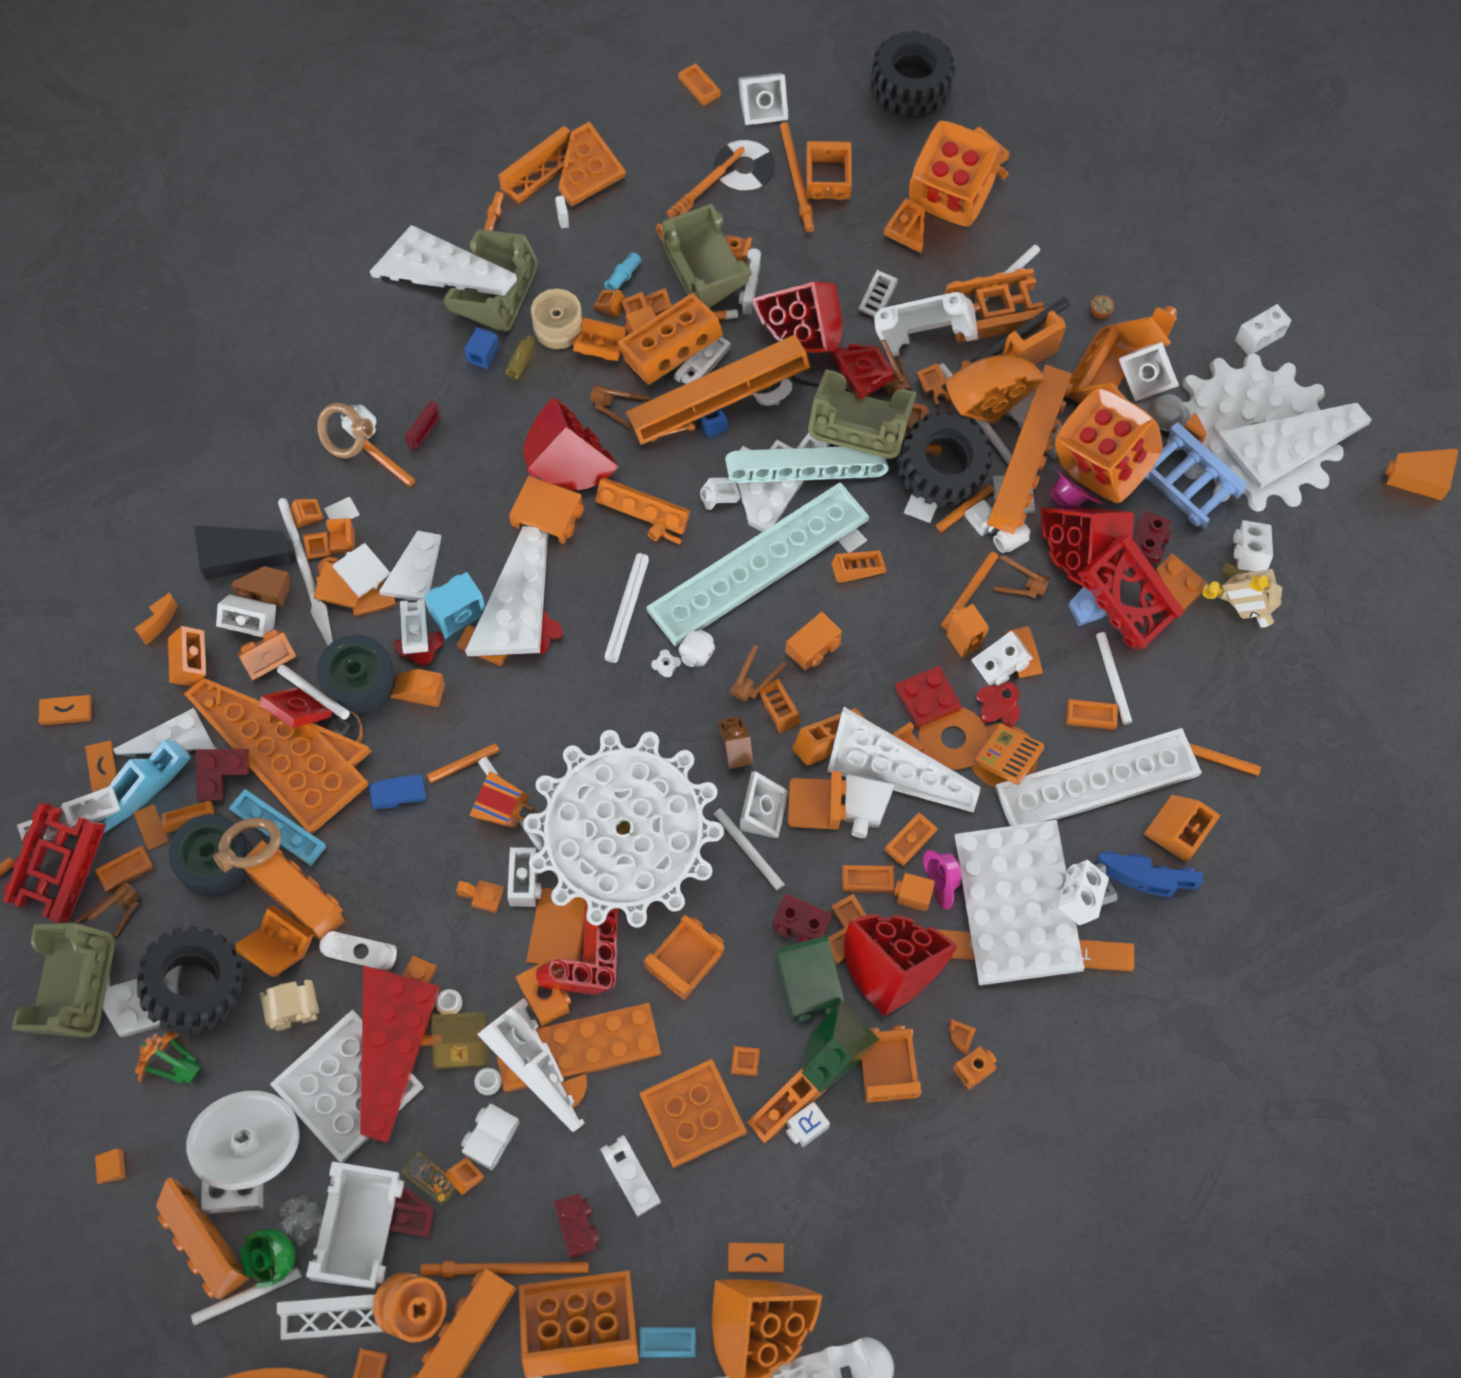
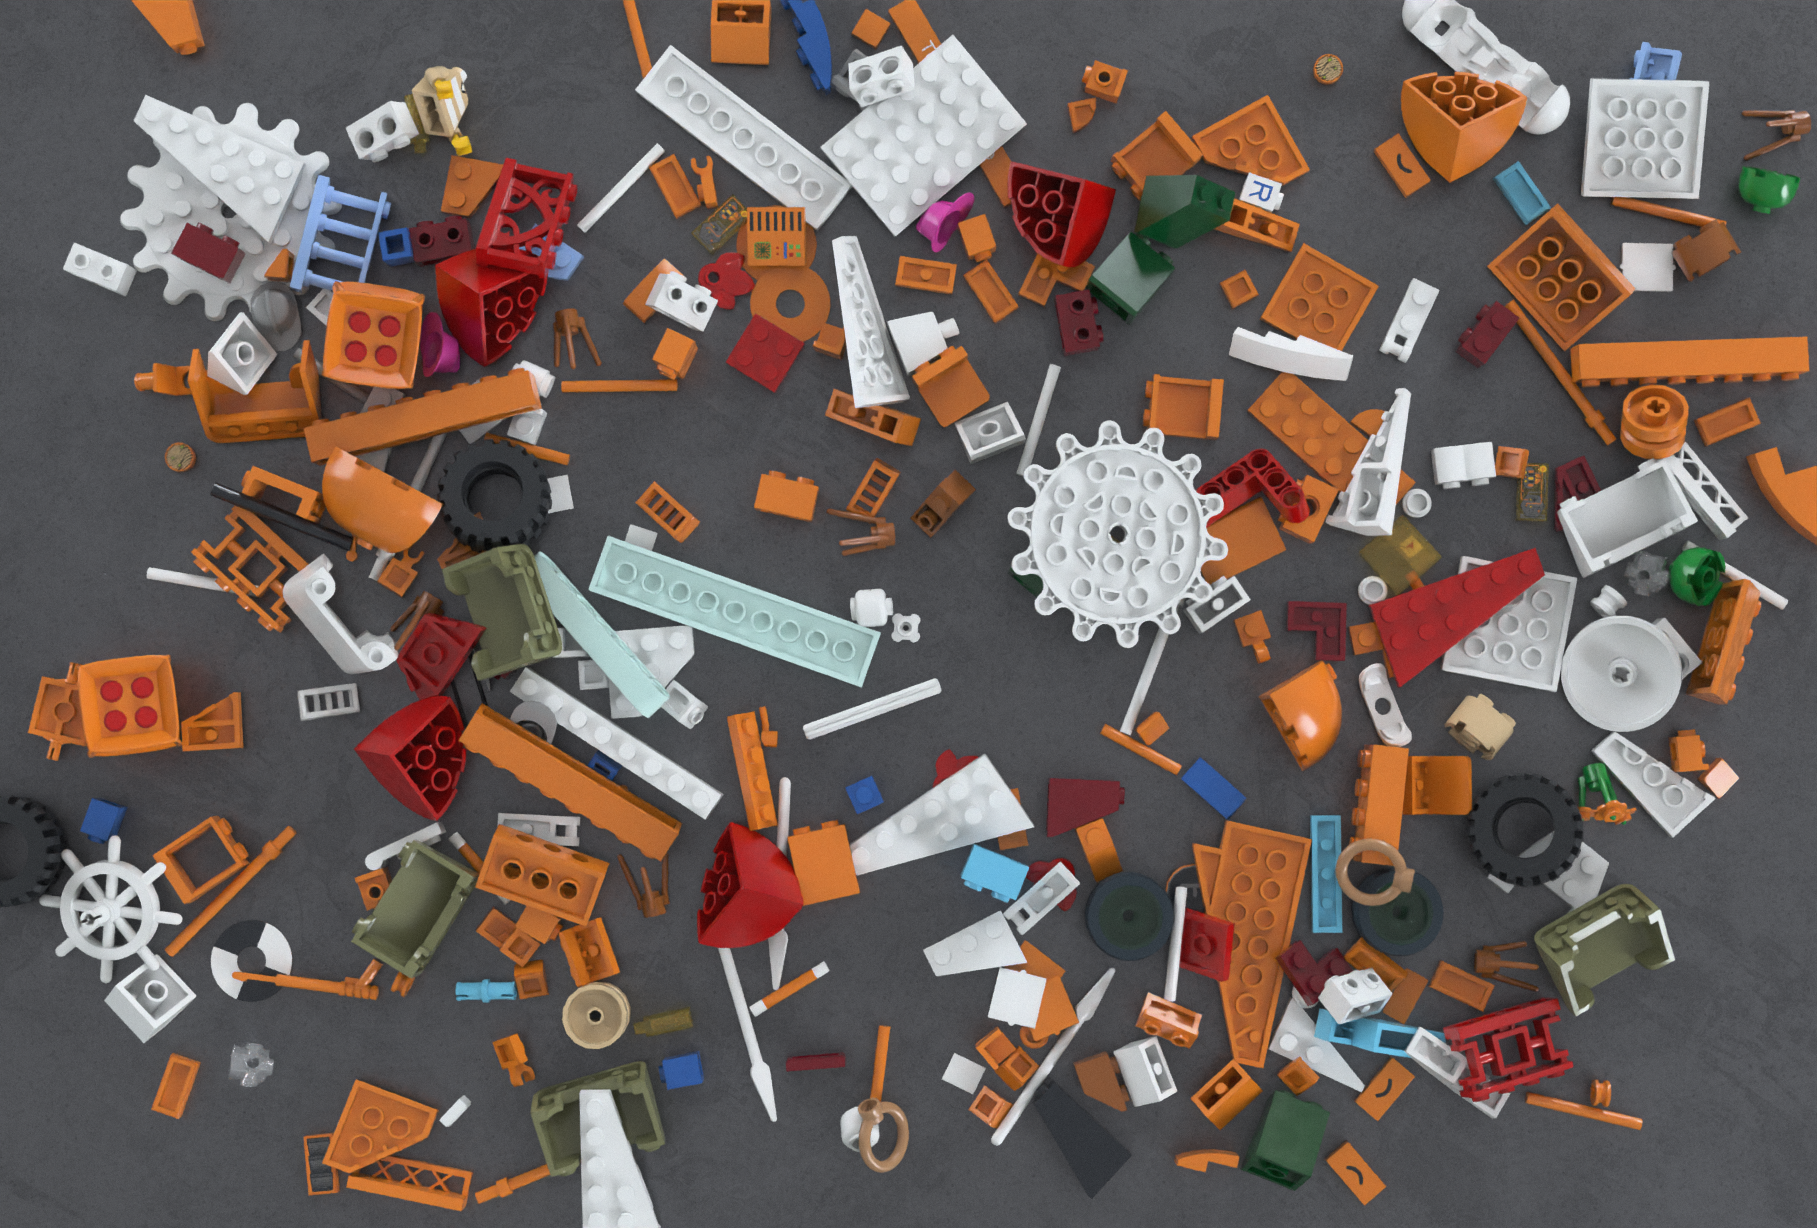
camera: 120 degrees left, 20 degrees up
torso [470,771,536,828] -> none
none -> white piece [39,835,182,983]
none -> blue brick [80,797,128,844]
none -> dark red brick [171,222,246,284]
none -> clear brick [228,1043,274,1087]
none -> tile [303,1133,340,1196]
none -> blue brick [378,227,415,267]
none -> orange plate [492,1033,535,1087]
none -> white brick [510,667,724,820]
none -> orange plate [691,156,719,209]
none -> tile [691,194,747,256]
none -> white piece [718,948,777,1122]
none -> orange bar [750,961,830,1017]
none -> white piece [768,777,791,990]
none -> blue brick [845,776,884,814]
none -> orange tile [851,9,891,50]
none -> dark red slope [1046,778,1125,837]
none -> orange slope [1134,711,1169,746]
none -> orange plate [1191,95,1310,186]
none -> white slope [1229,327,1353,381]
none -> dark green slope [1240,1090,1330,1191]
none -> orange brick [1259,661,1342,771]
none -> orange tile [1277,1056,1320,1096]
none -> dark red plate [1286,601,1347,661]
none -> tile [1313,54,1343,85]
none -> white brick [1318,968,1392,1024]
none -> white wheel [1589,585,1627,618]
none -> white wing [1591,732,1716,838]
none -> orange brick [1668,729,1709,772]

